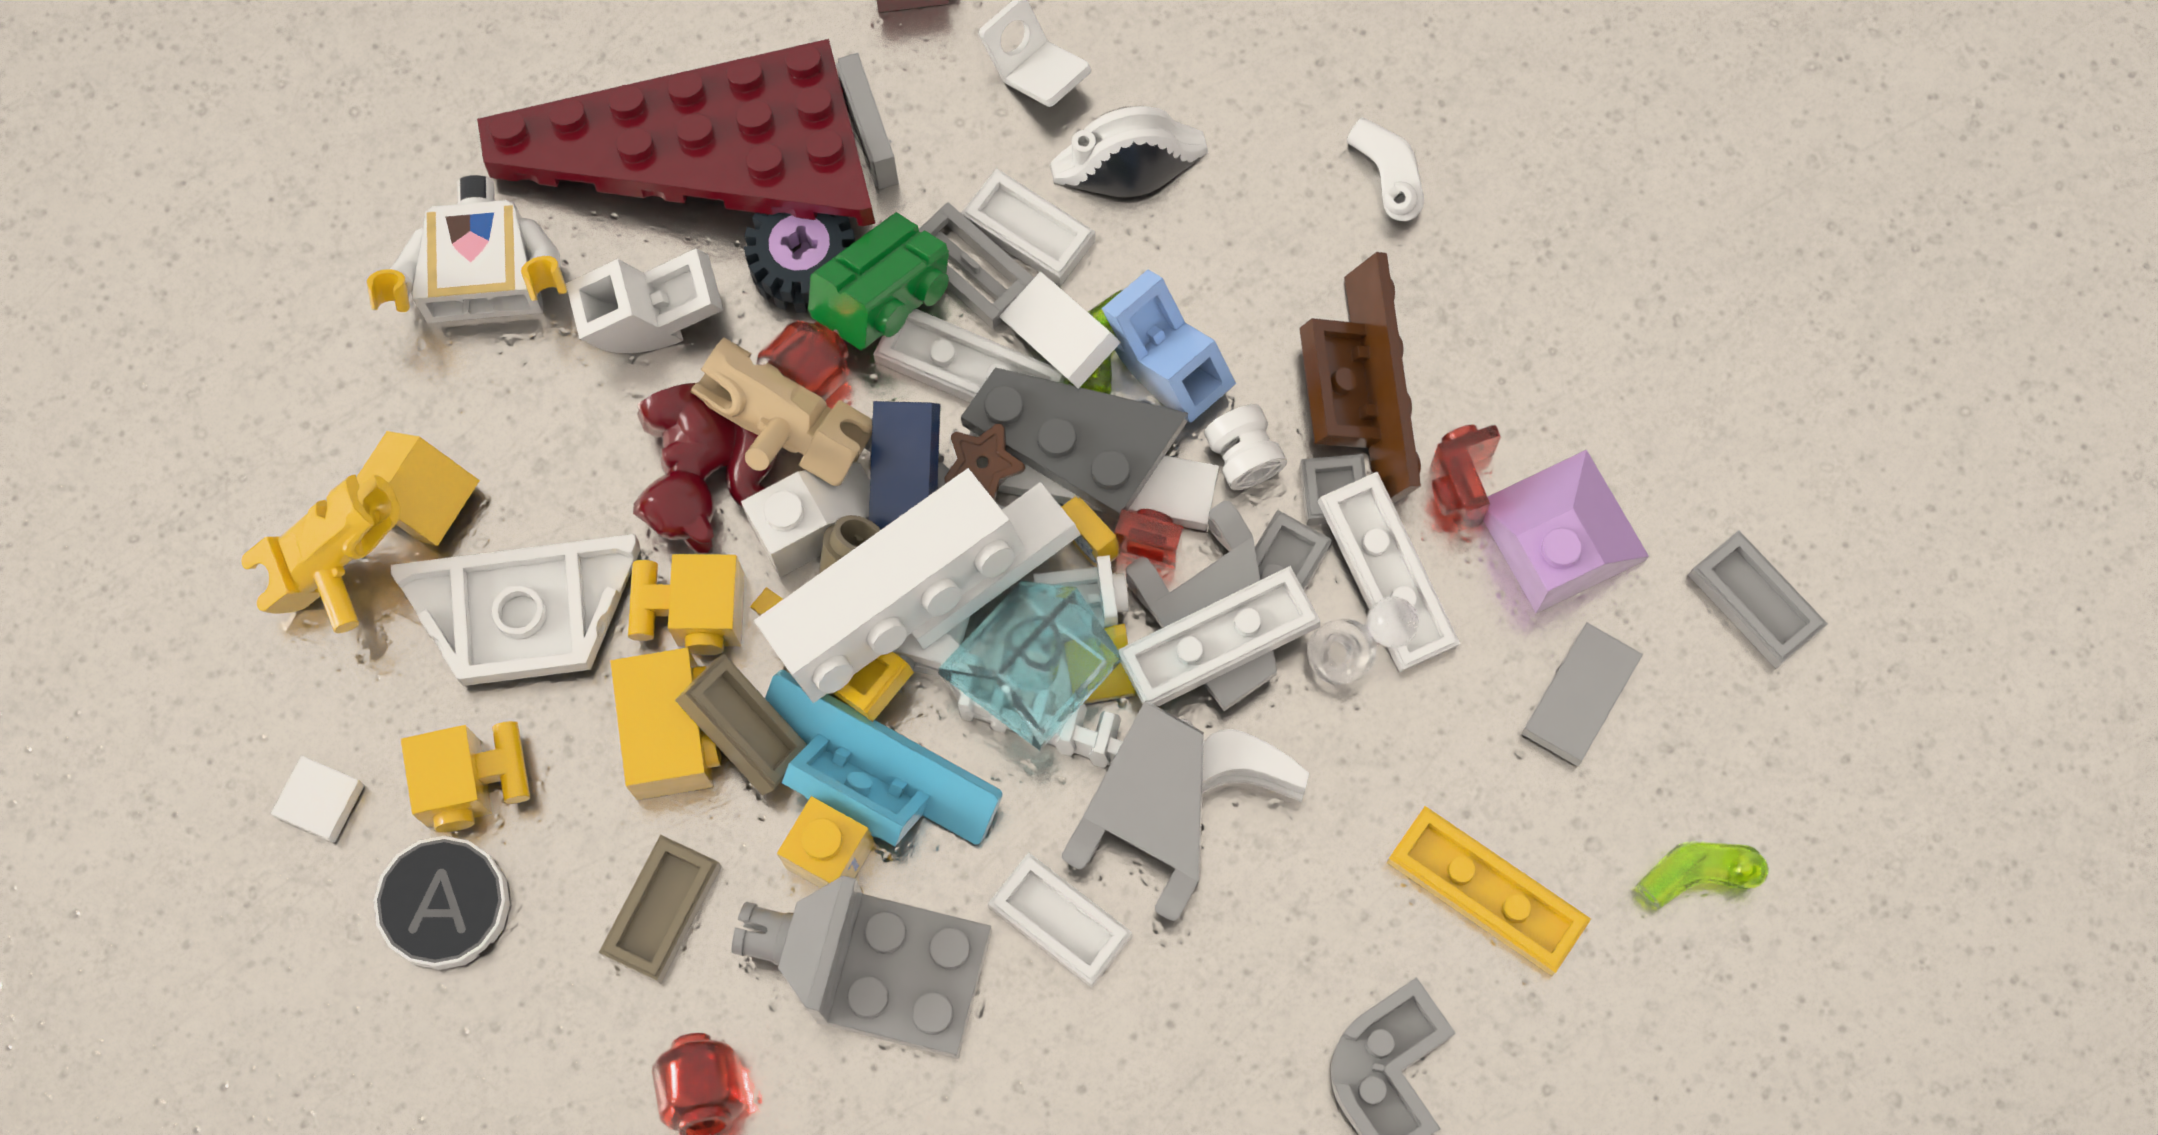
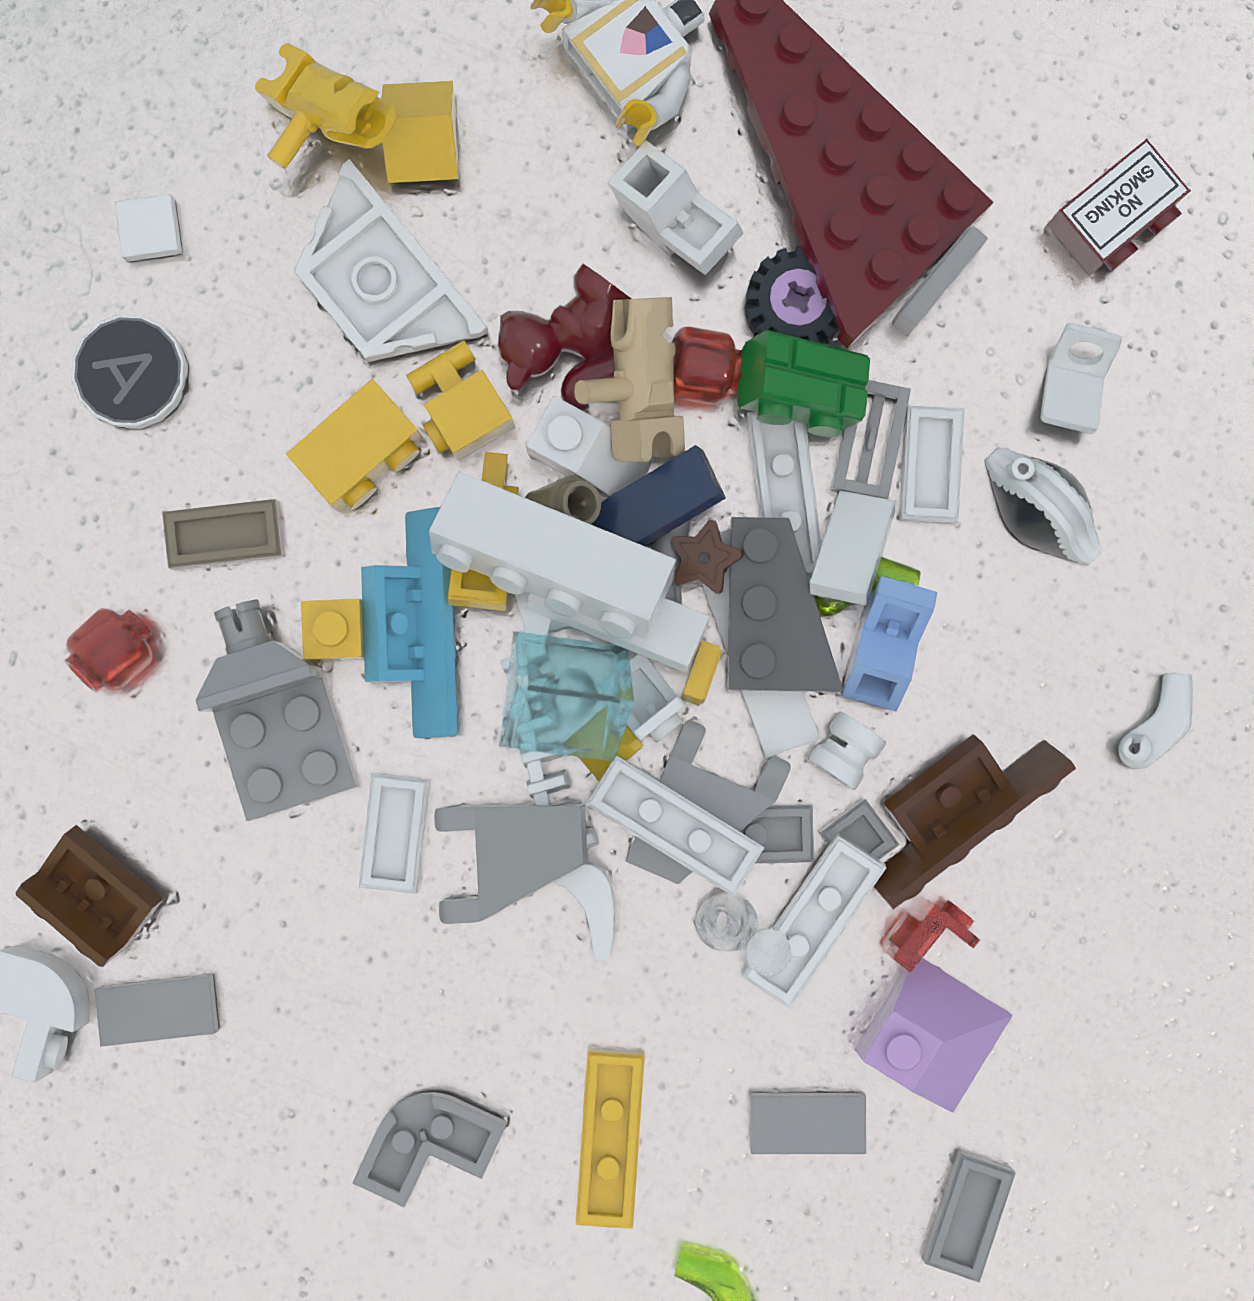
camera: 55 degrees right, 15 degrees up
yellow brick [401,721,530,832] -> none
dark tan tile [675,654,807,796] -> none
clear red plate [1115,509,1183,570] -> none

